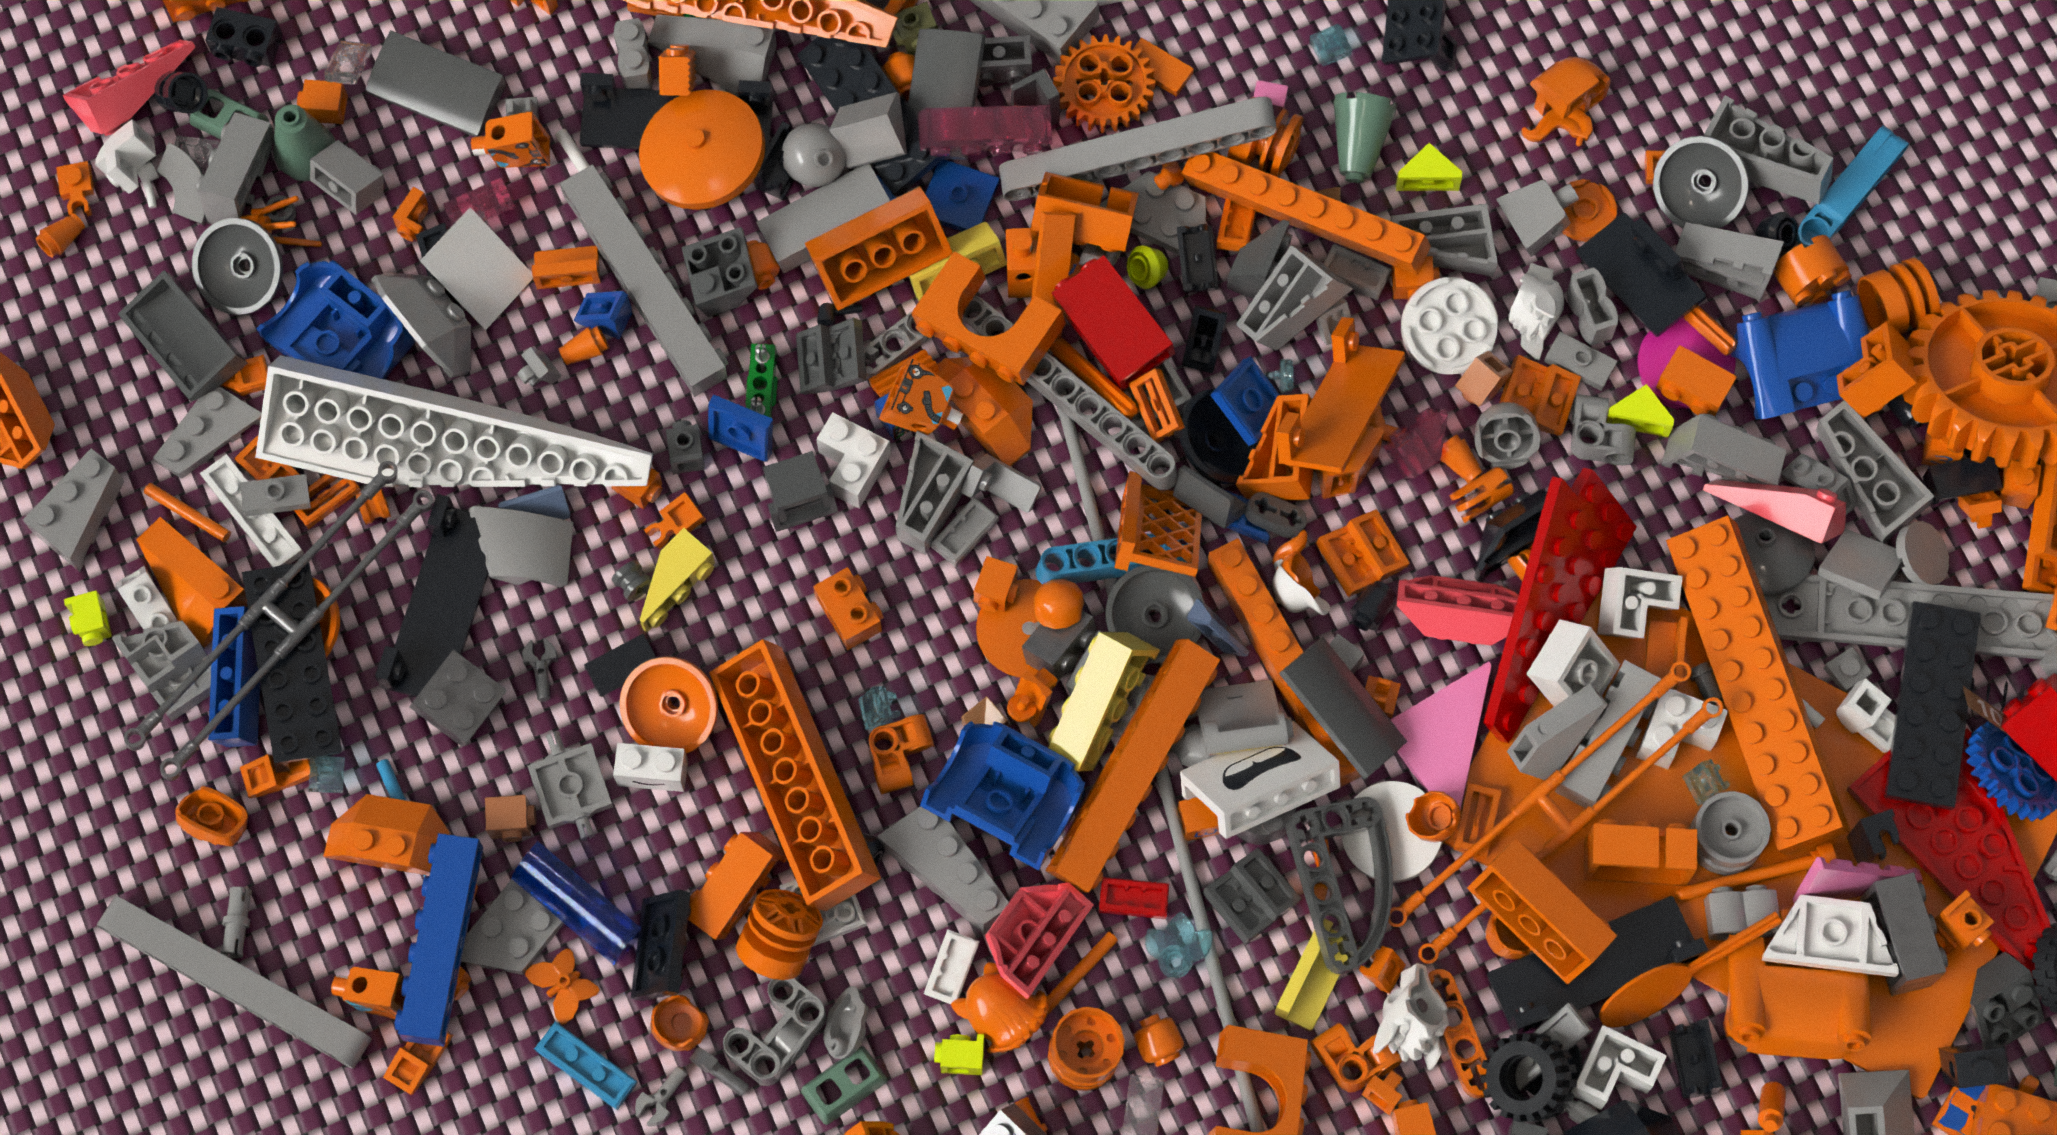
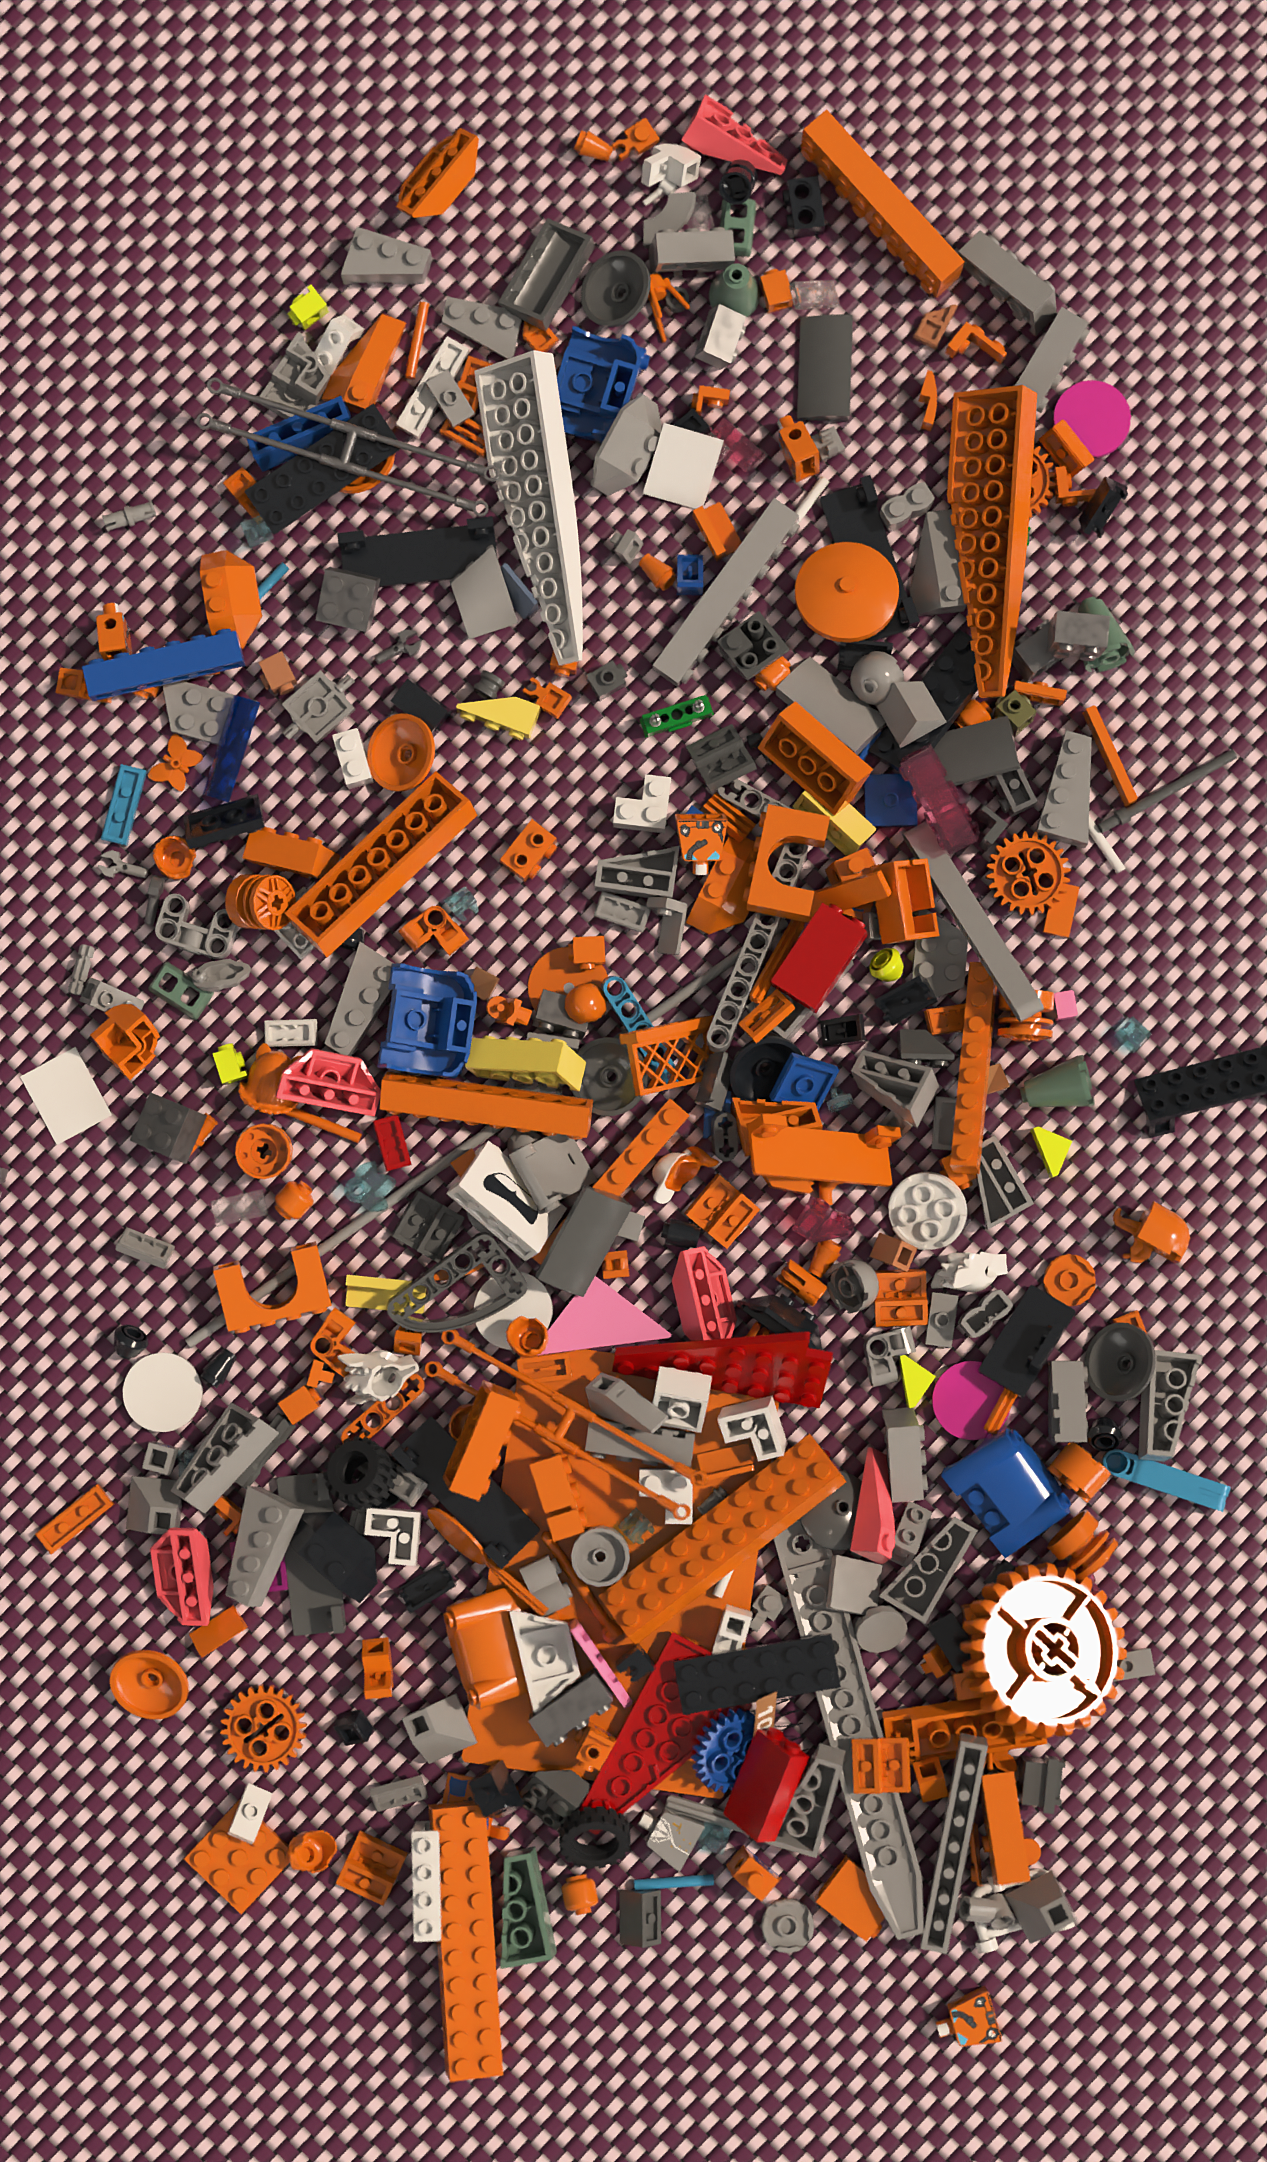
camera: 65 degrees right, 15 degrees up
light grey beam [97,896,372,1069] -> none
orange piece [175,786,248,847] -> none
orange wheel [356,488,391,525] -> none
orange brick [659,44,697,96] -> none
blue plate [708,394,773,462] -> none
dark grey plate [762,451,838,532] -> none
orange arm [1154,161,1184,190] -> none
sand blue slope [1187,599,1249,657] -> none
light grey torso [1496,180,1579,257] -> none
orange brick [1656,345,1737,416] -> none
orange cylinder [1758,1082,1786,1132] -> none
orange brick [1836,321,1917,419] -> none

